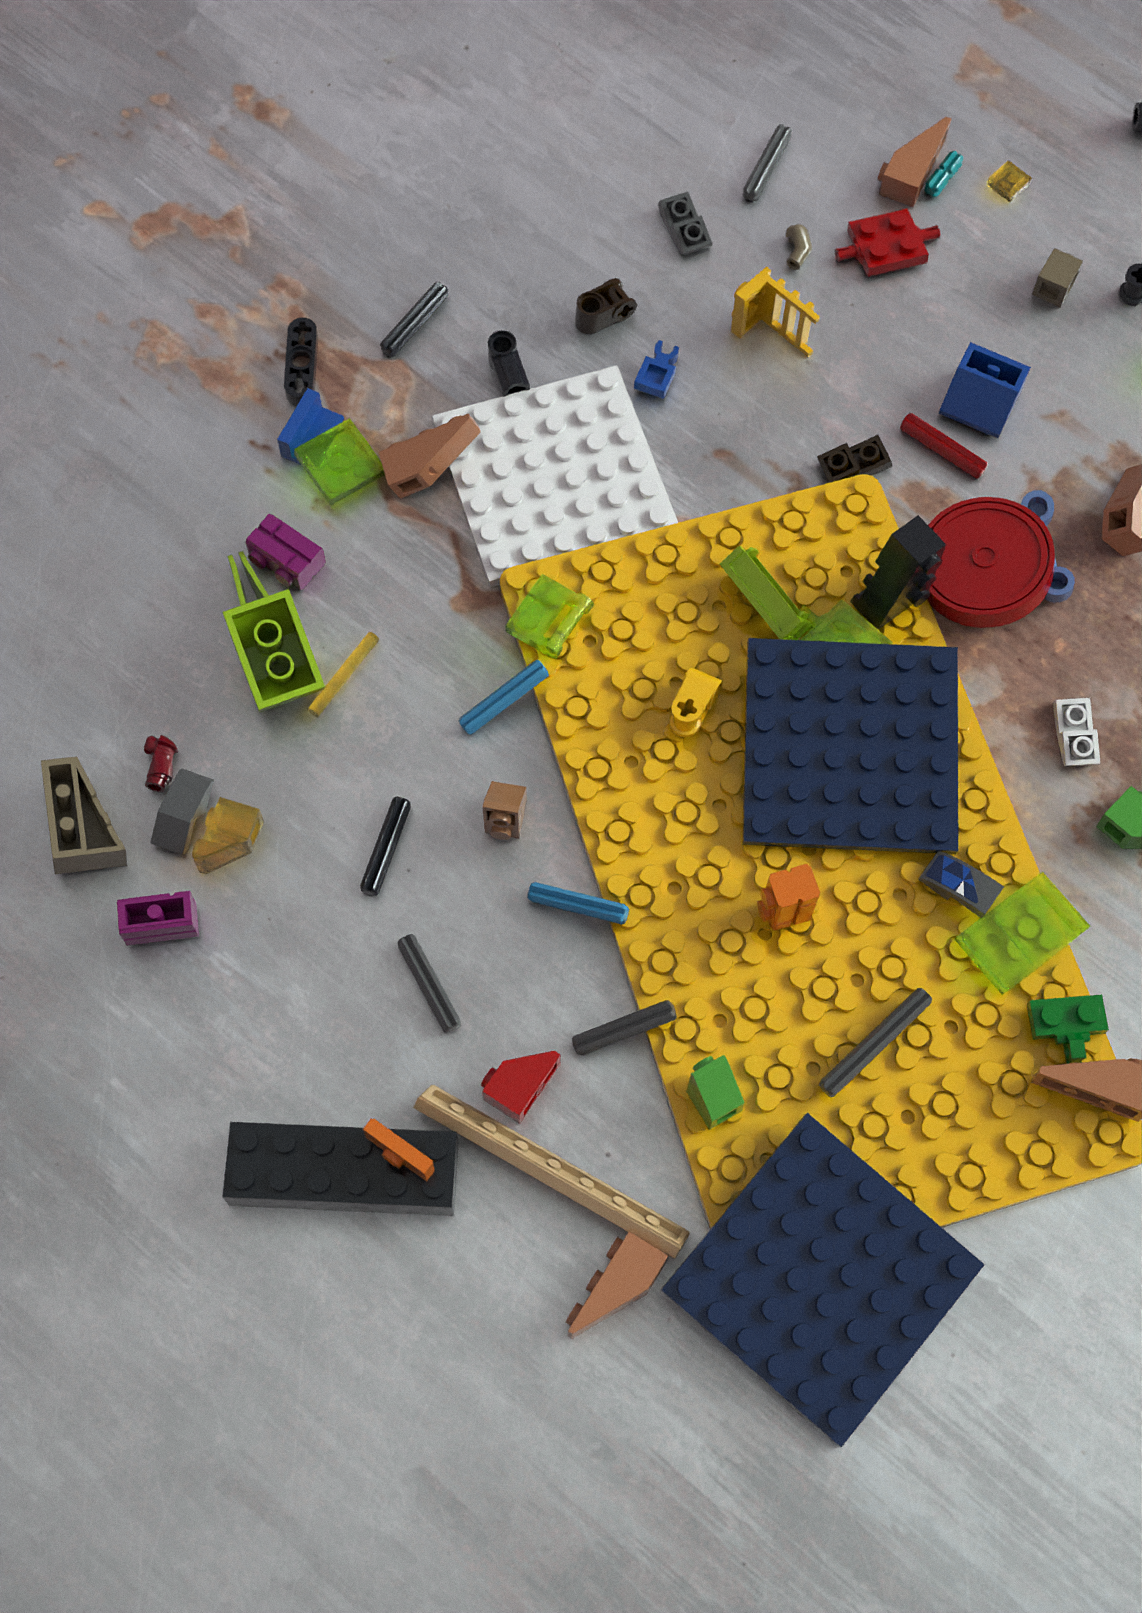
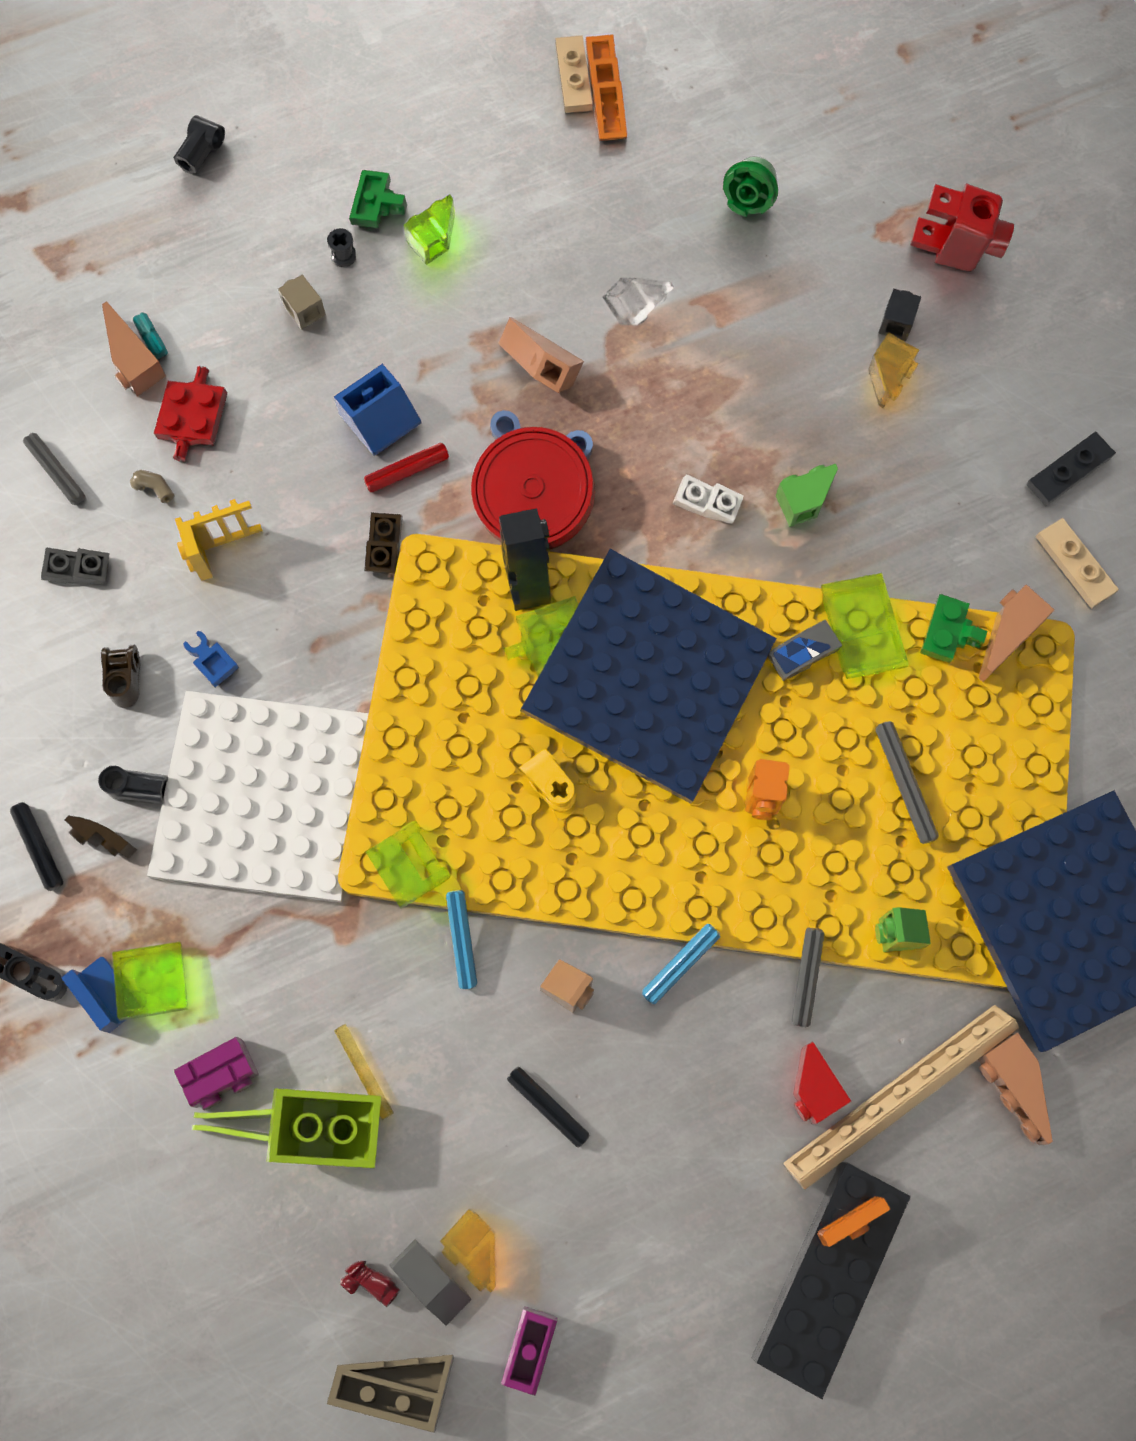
camera: 65 degrees left, 5 degrees up
nougat slope [379,413,481,499] -> none
dark grey axle [397,934,461,1033] -> none
lime container [720,546,813,640] -> none
clear yellow tile [987,160,1032,202] -> none
none -> dark brown slope [64,815,137,859]

